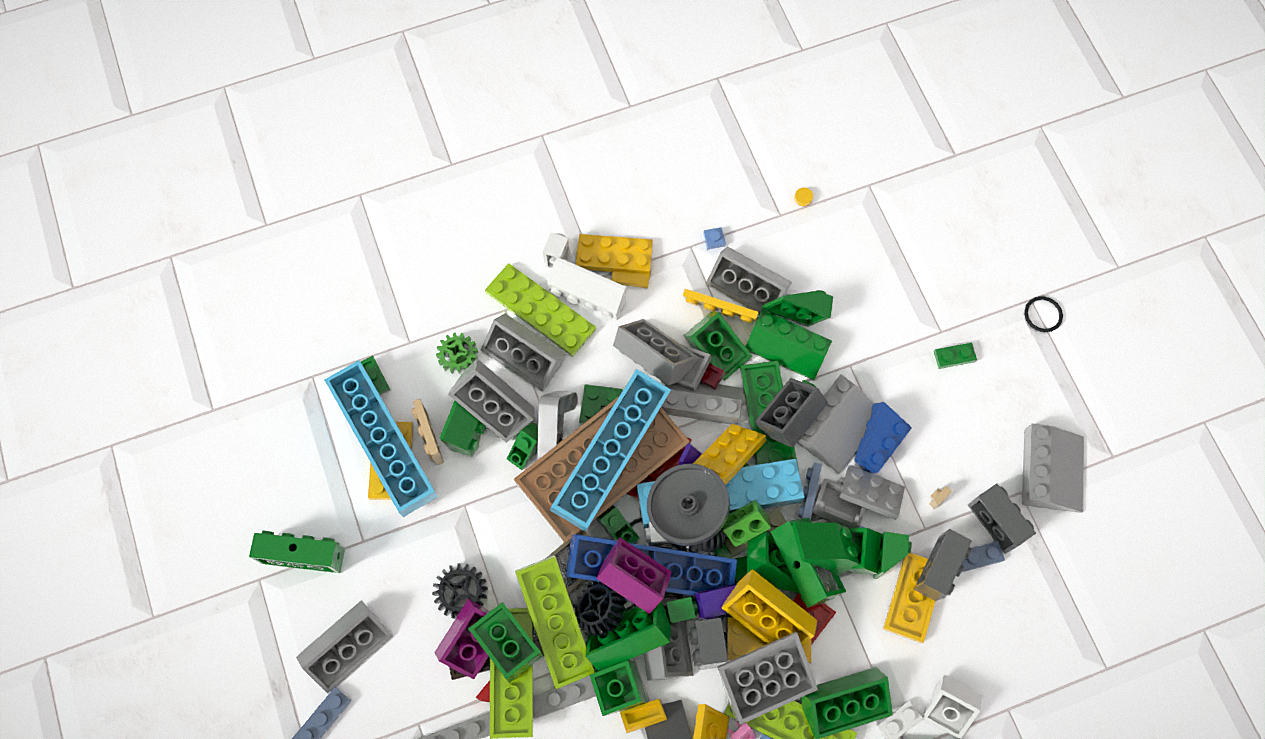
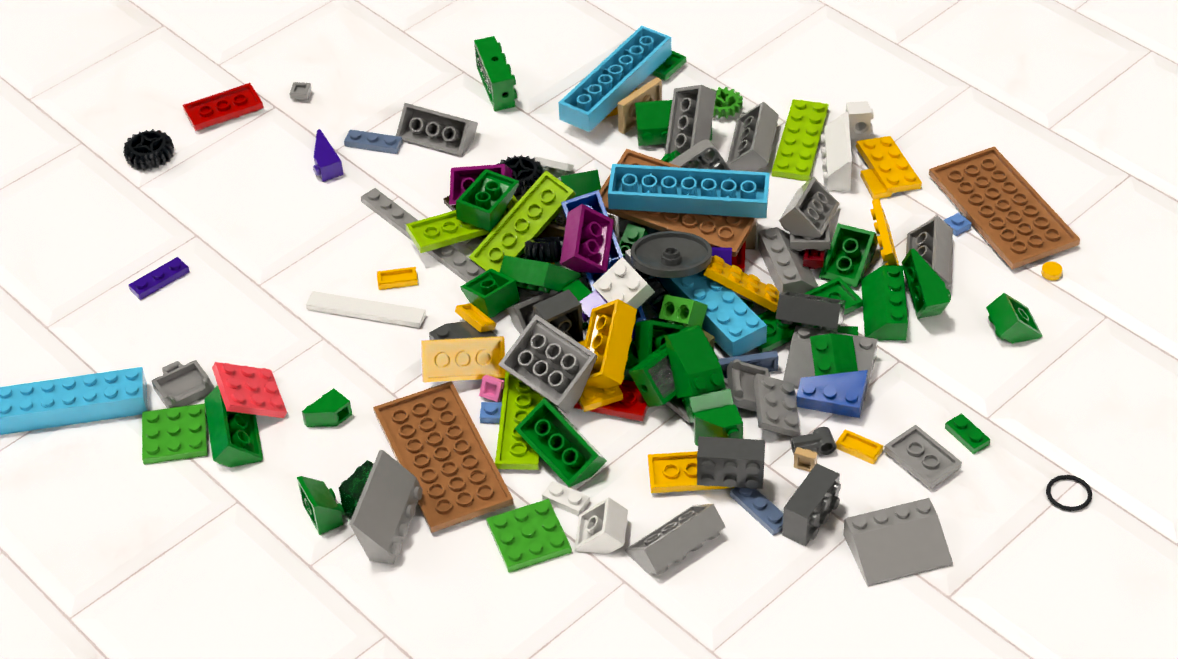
camera: 70 degrees right, 25 degrees down
none -> white plate [533,156,574,175]
none -> green slope [557,169,601,198]
none -> white brick [592,257,655,309]
none -> light grey slope [625,504,726,575]
none -> dark grey piece [790,427,837,455]
none -> green slope [810,333,858,376]
none -> yellow tile [836,429,884,465]
none -> light grey plate [884,424,962,489]
none -> medium nougat plate [929,146,1080,270]
none -> green slope [986,292,1043,344]

